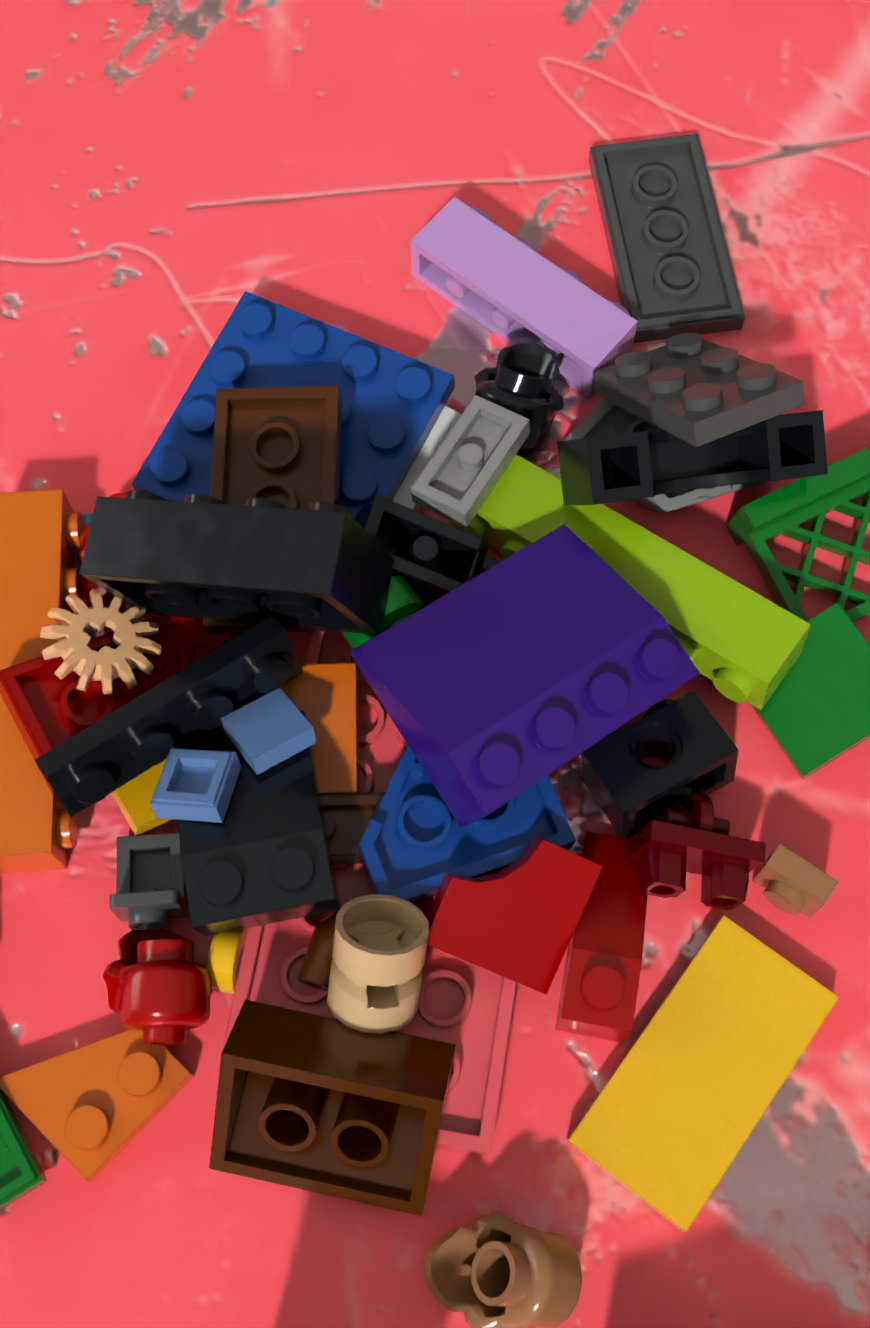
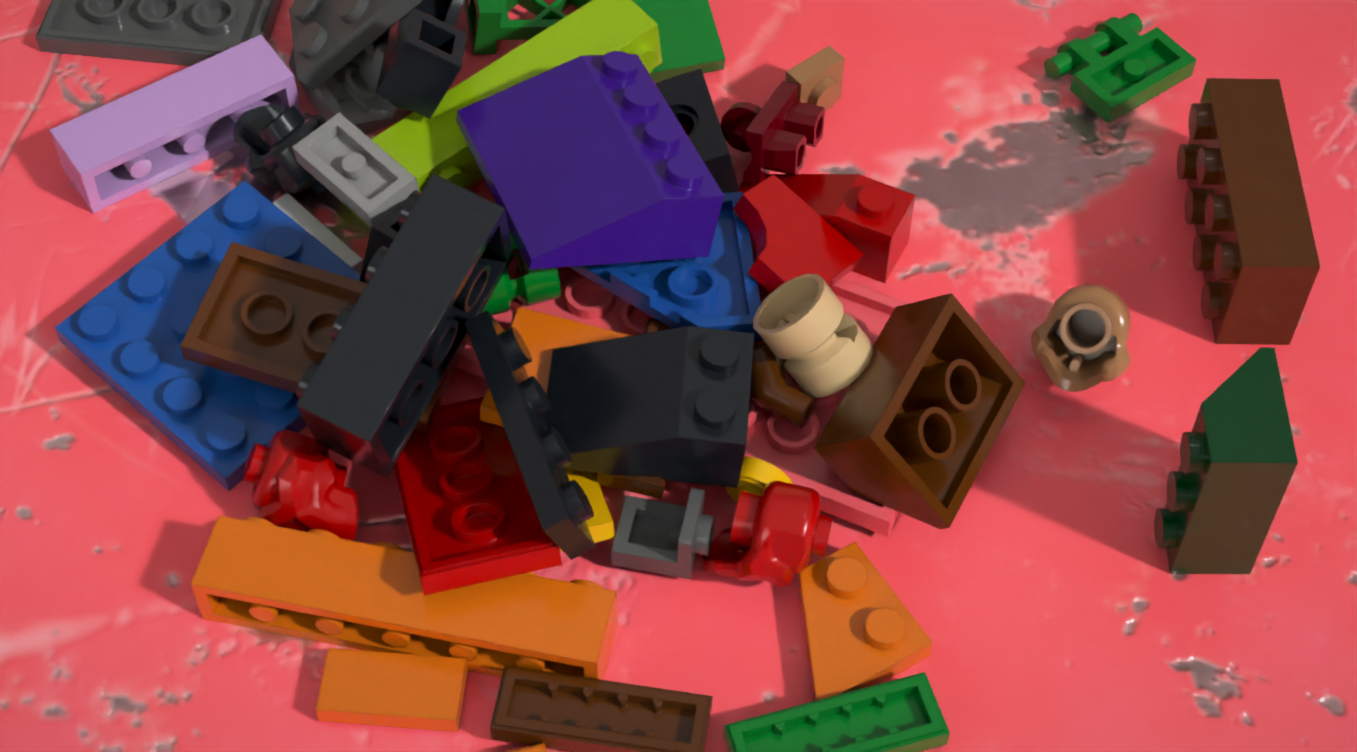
camera: 75 degrees left, 15 degrees down
light nougat gear [40,589,161,694] -> none
medium blue tile [150,748,242,823] -> none
medium blue tile [220,687,317,775] -> none
yellow tile [566,915,839,1232] -> none

